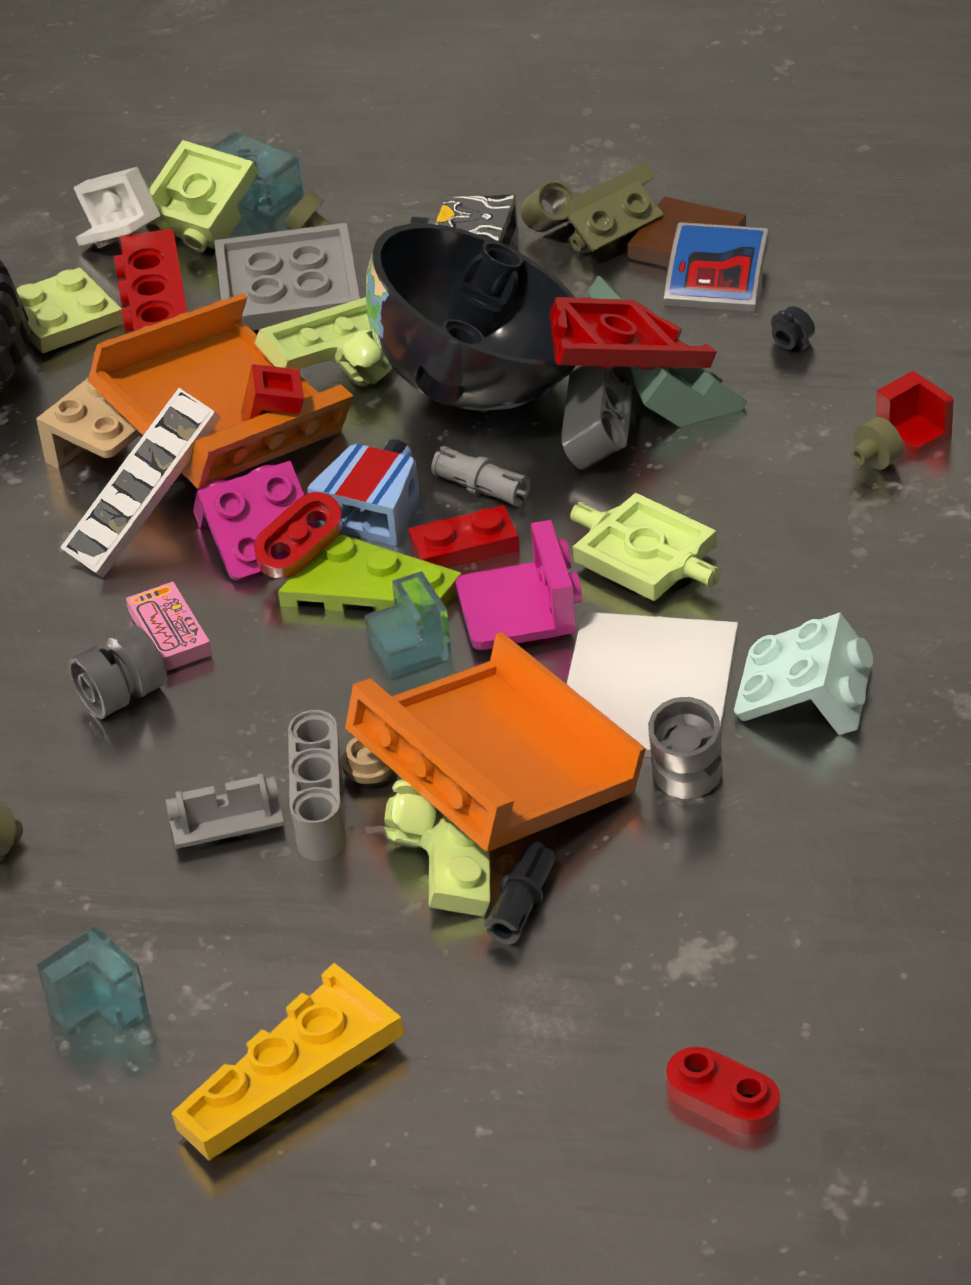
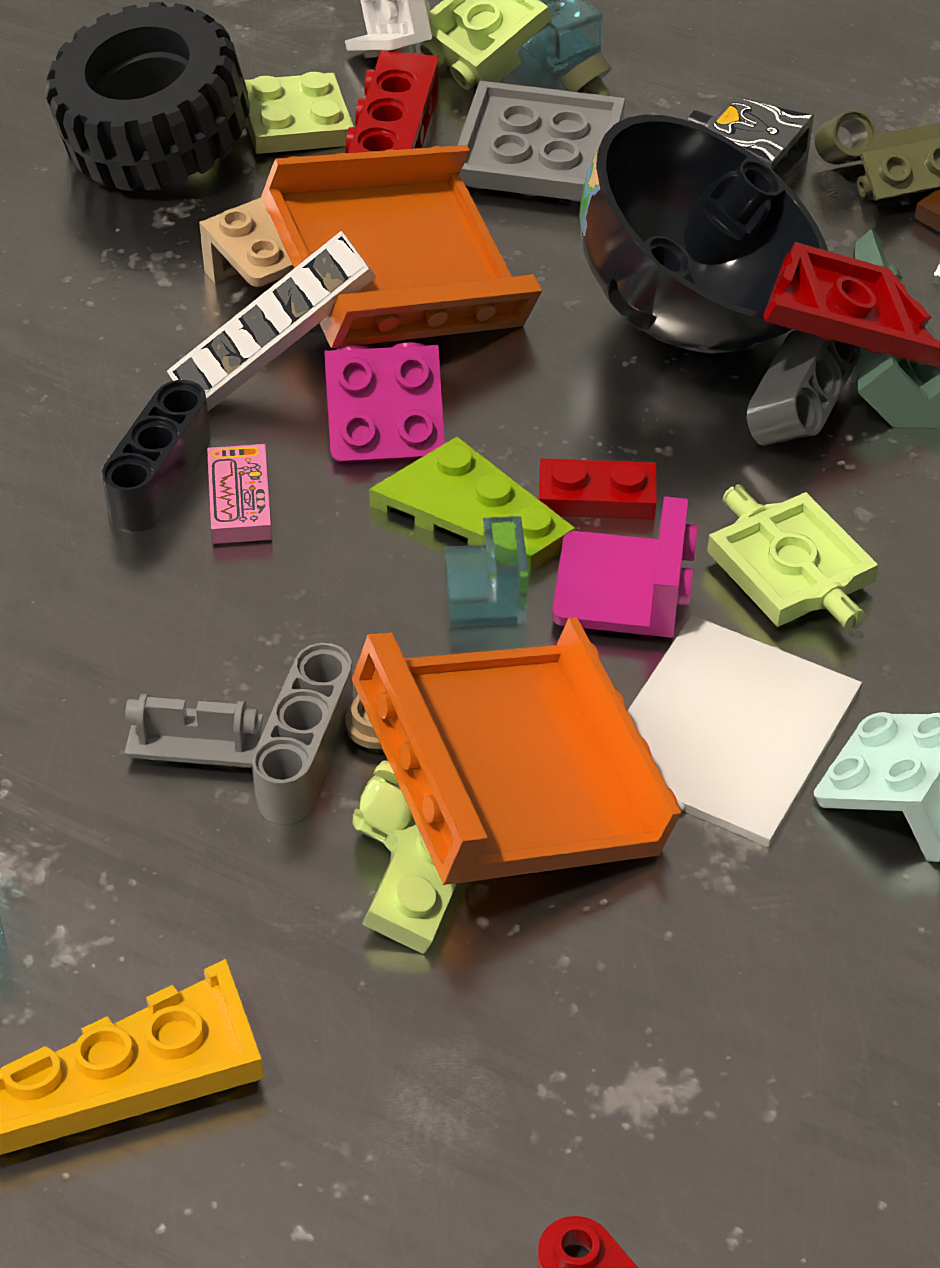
camera: 15 degrees right, 5 degrees up
flat silver wheel [68,625,168,719] -> none
red panel [241,364,304,422] -> none
yellowish green plate [254,297,392,387] -> none
red plate [254,492,342,578] -> none
light blue torso [307,439,419,546] -> none
light grey pin [431,446,530,507] -> none
black axle [484,841,555,944] -> none
flat silver wheel [648,697,723,799] -> none
none -> black beam [102,380,210,532]

